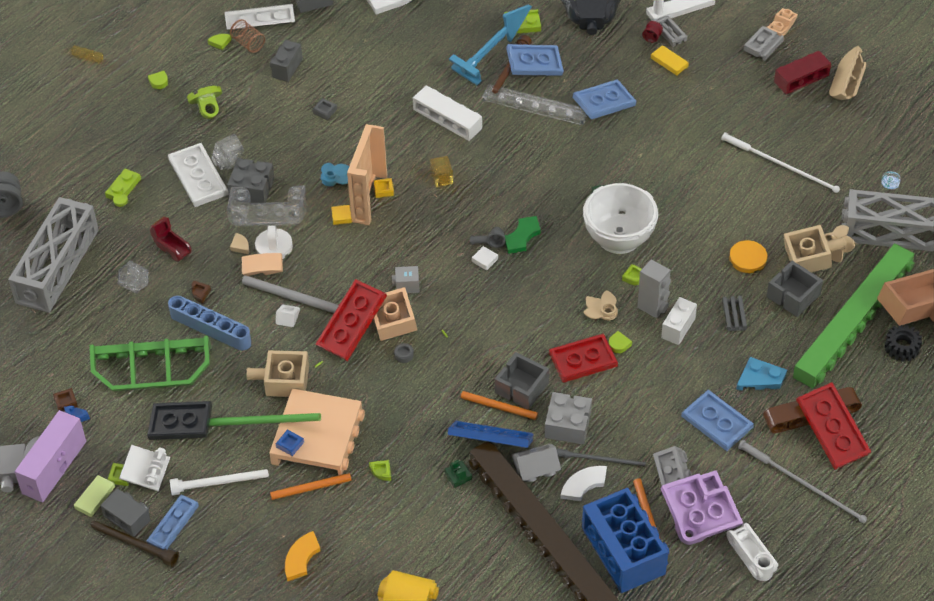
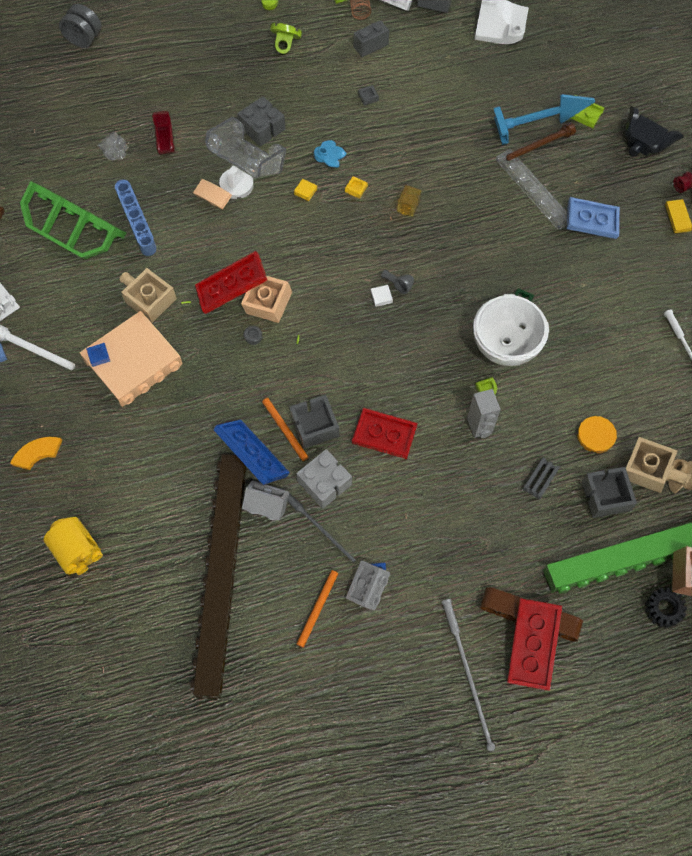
camera: 35 degrees right, 15 degrees up
light grey piece [8,197,99,313] -> none
lime hinge [105,169,141,207] -> none
black tile [147,401,212,440] -> none
white tile [168,143,229,207] -> none
reddish brown tile [192,280,211,304] -> none
bright green piece [209,413,321,426] -> none
clear brick [212,134,244,170] -> none
tan tile [230,233,249,254] -> none
light grey piece [242,275,339,313] -> none
orange bar [270,473,351,500] -> none
white slope [276,304,300,327] -> none
light nougat panel [347,124,387,225] -> none
lime tile [369,460,391,481] -> none
light grey brick [392,266,419,293] -> none
white brick [413,86,482,141] -> none
dark green tile [444,460,472,488] -> none
green tile [505,216,541,254] -> none
medium blue tile [506,44,564,76] -> none
white tile [561,466,607,501] -> none
blue brick [582,487,669,593] -> none
tan plate [583,290,618,320] -> none
lime tile [609,331,632,353] -> none
lavender slope [660,470,743,545] -> none
white brick [661,297,697,345] -> none
medium blue tile [681,390,754,451] -> none
white piece [727,523,778,581] -> none
dark azure wing [736,357,787,390] -> none

